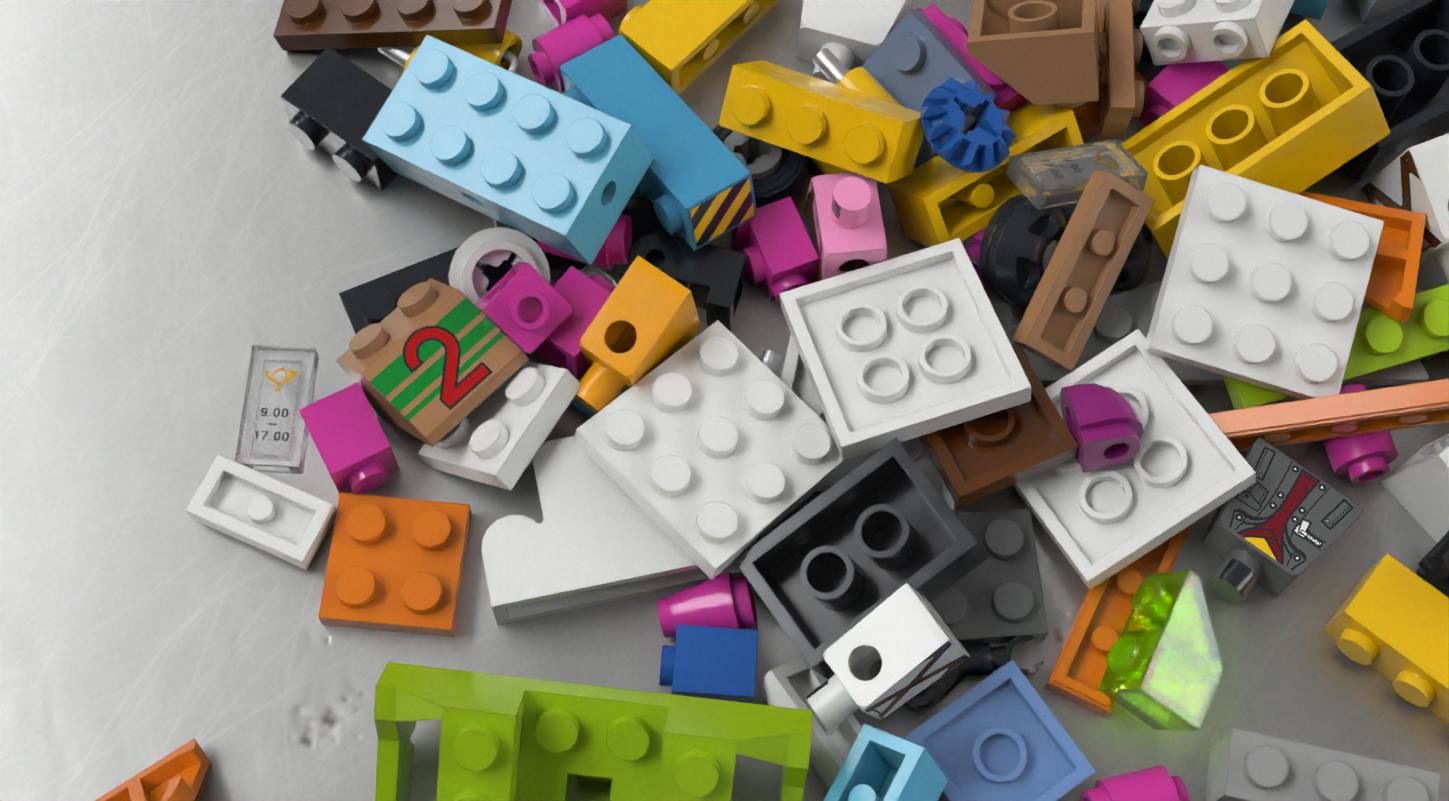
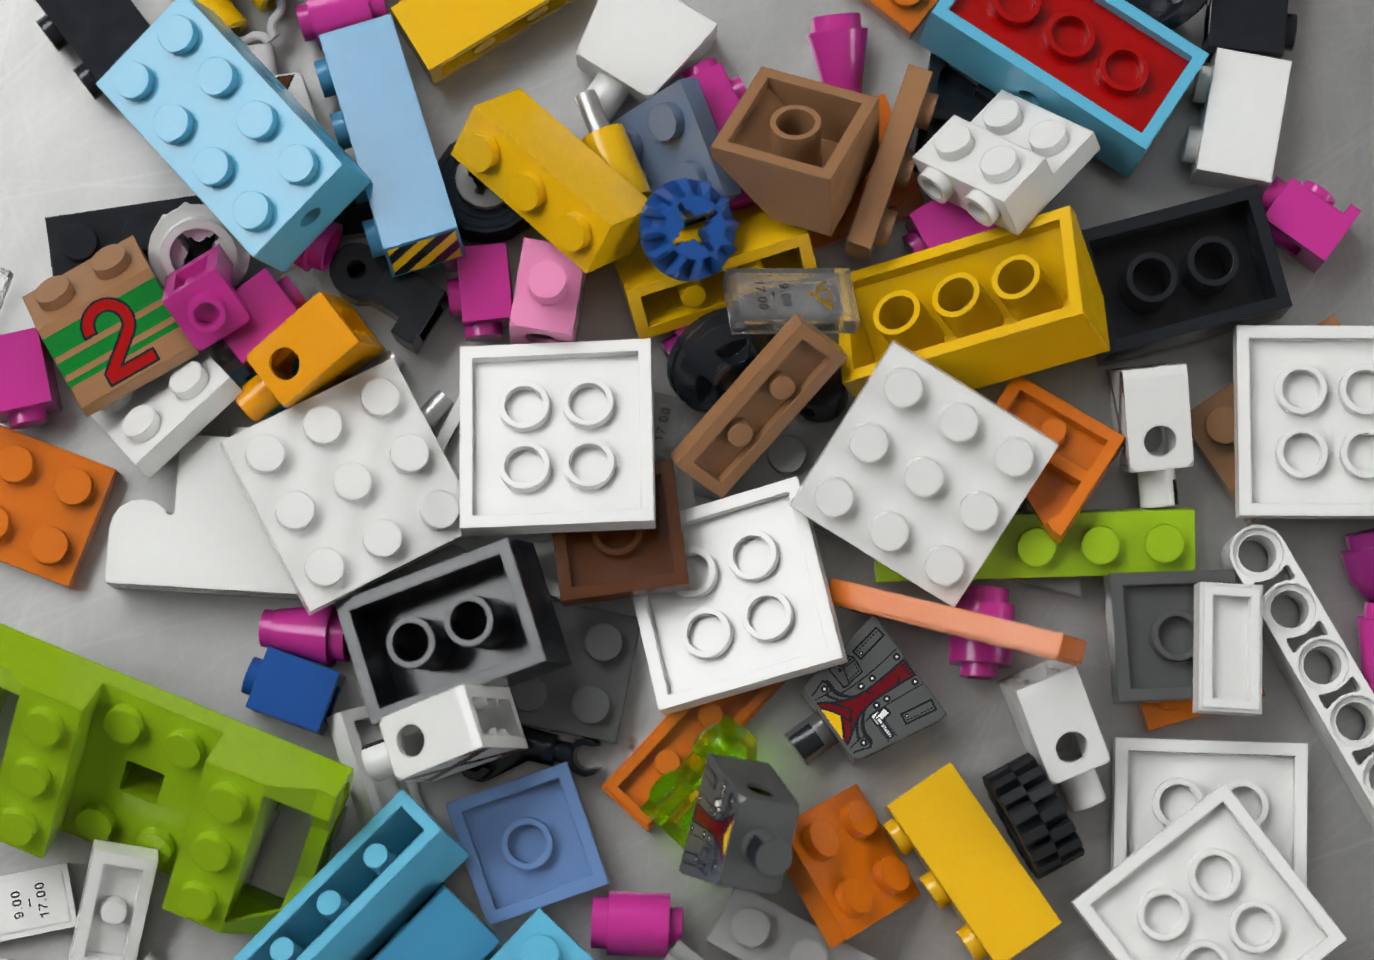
camera: 20 degrees right, 15 degrees up
magenta piece [1060,383,1143,473] -> none
none -> dark grey torso [679,753,799,894]
none -> orange plate [785,784,922,949]

